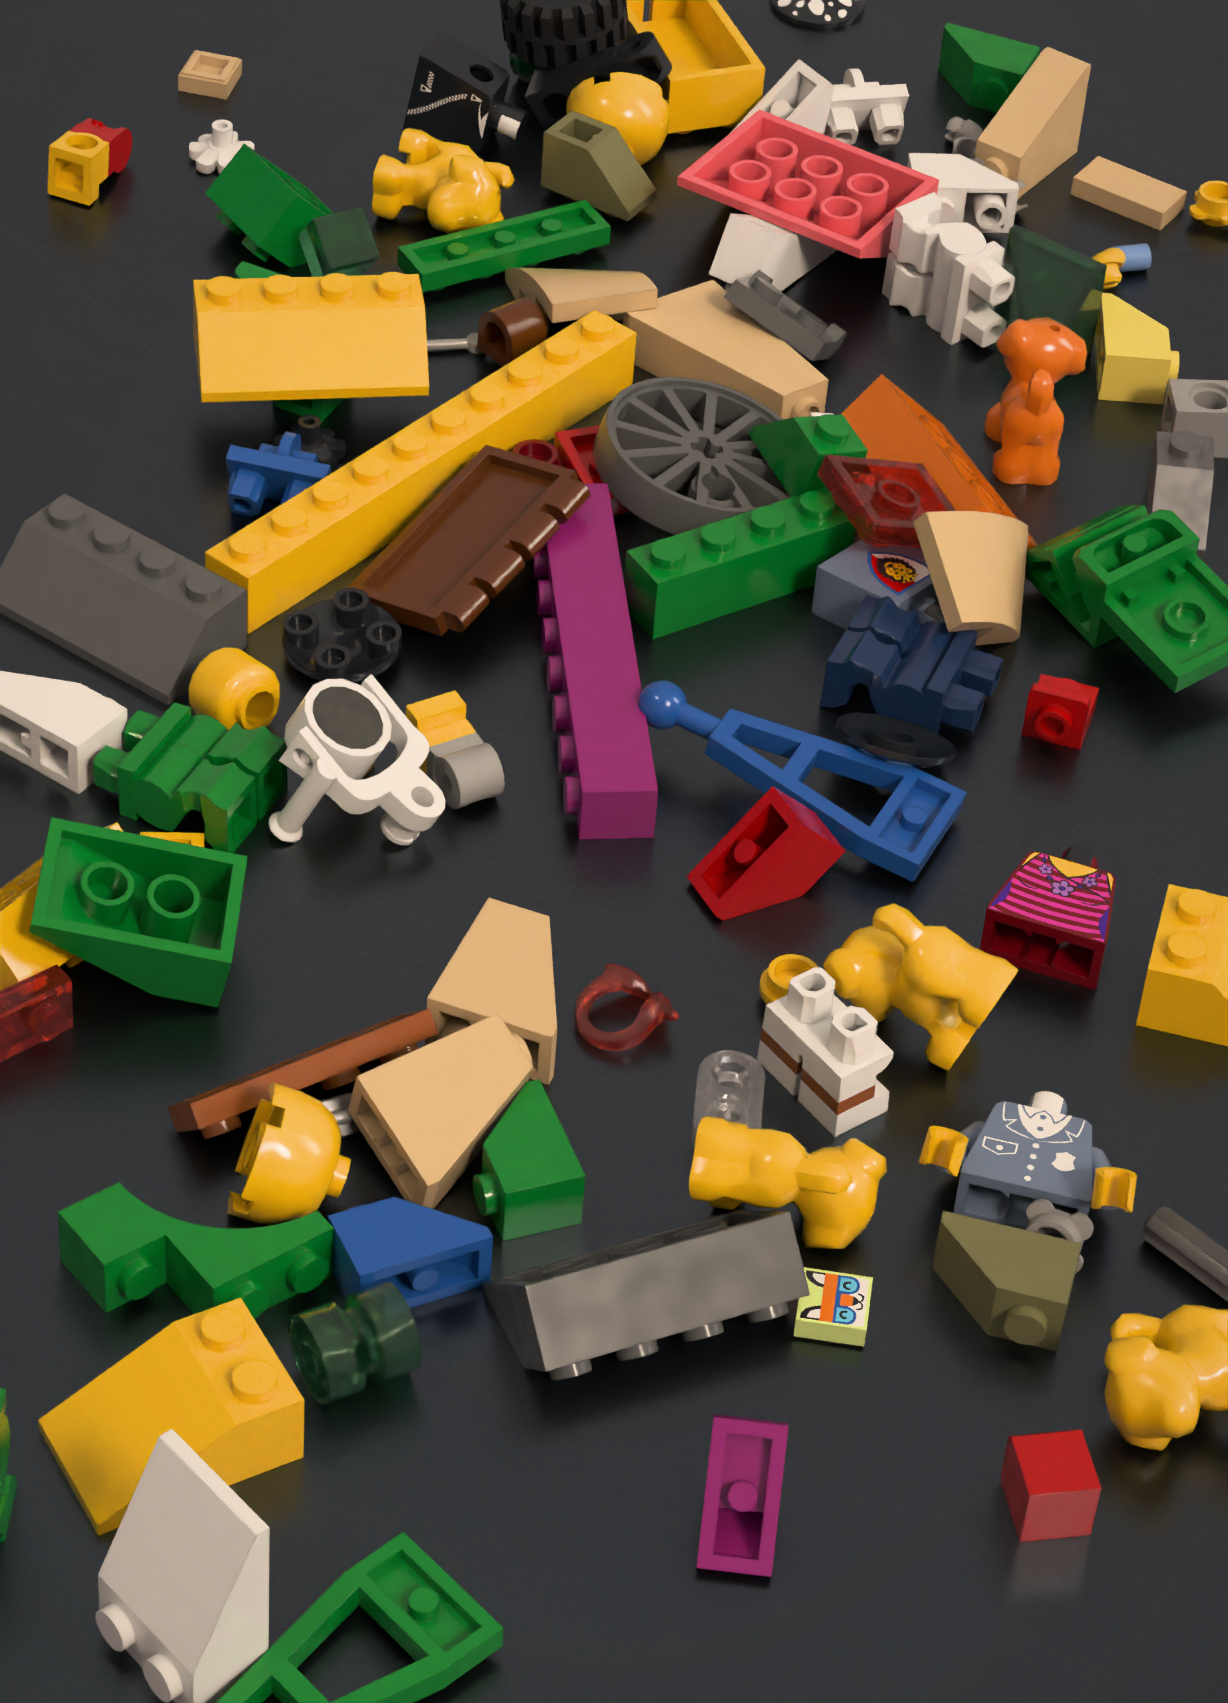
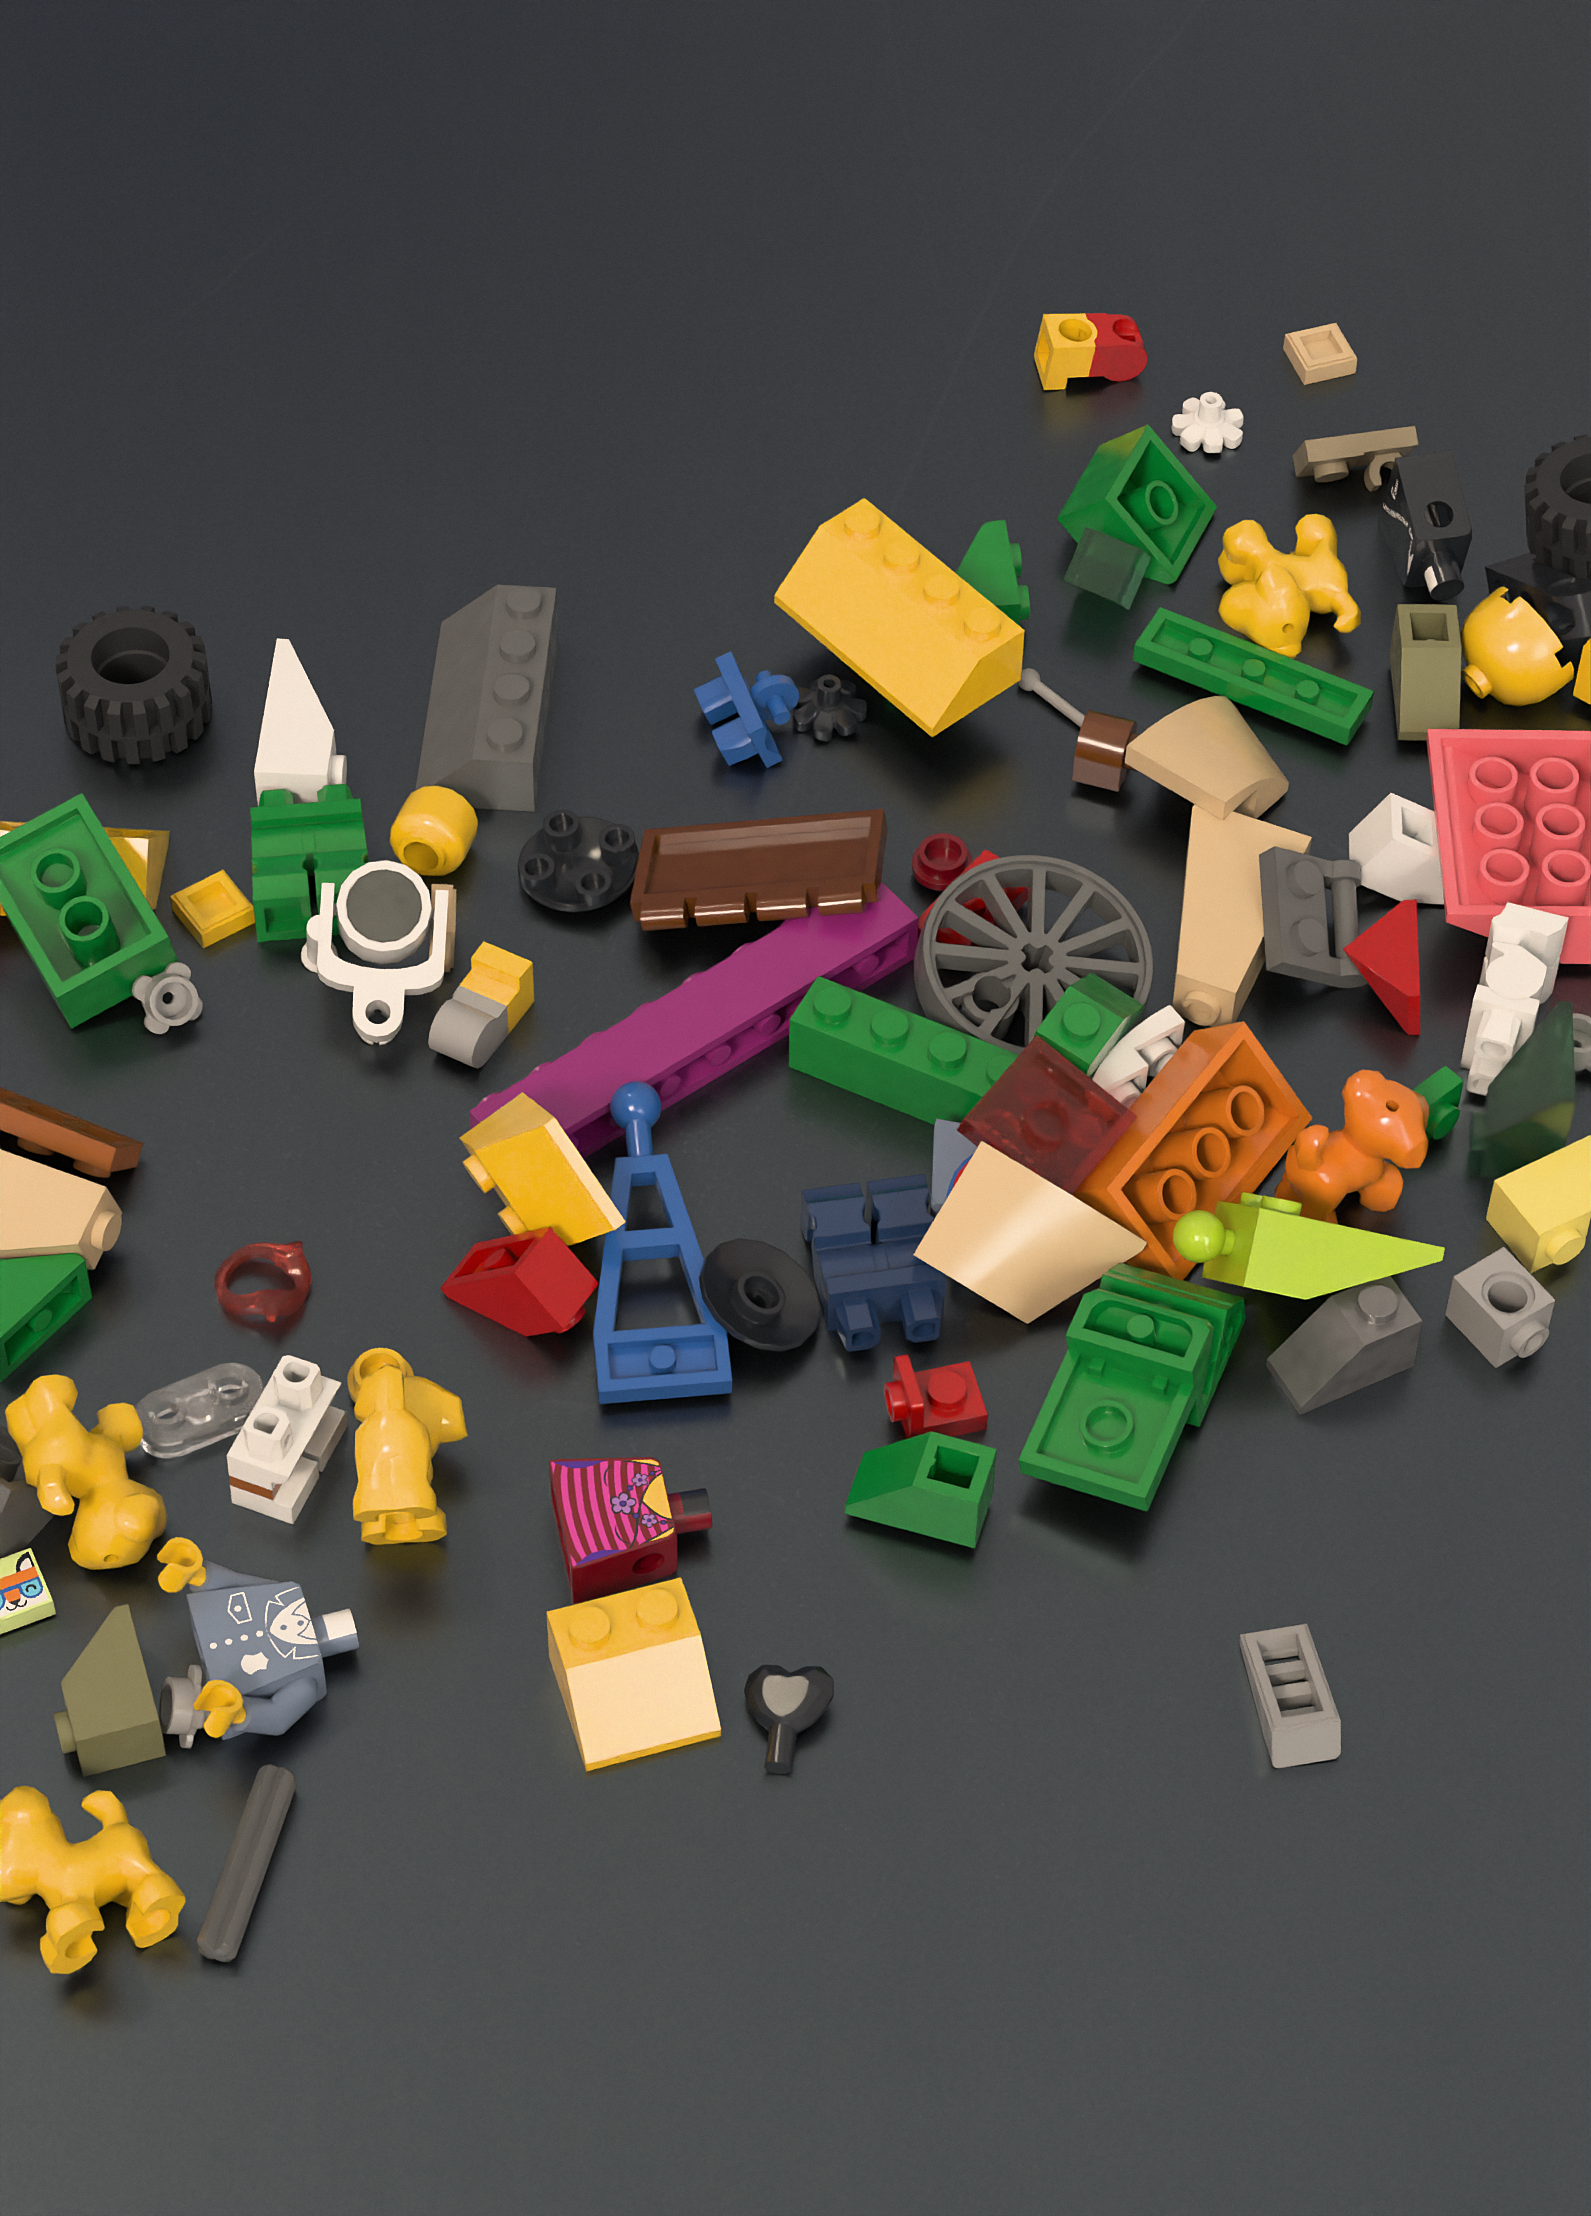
camera: 60 degrees right, 10 degrees up
yellow brick [205,310,637,634] -> none
tan slope [425,898,557,1085] -> none
none -> light grey plate [132,962,203,1034]
none -> yellow slope [459,1092,625,1246]
none -> green slope [844,1431,997,1548]
none -> lime slope [1173,1192,1445,1300]
none -> dark tan plate [1292,426,1419,492]
none -> red slope [1343,899,1420,1035]
none -> green plate [1412,1065,1464,1140]

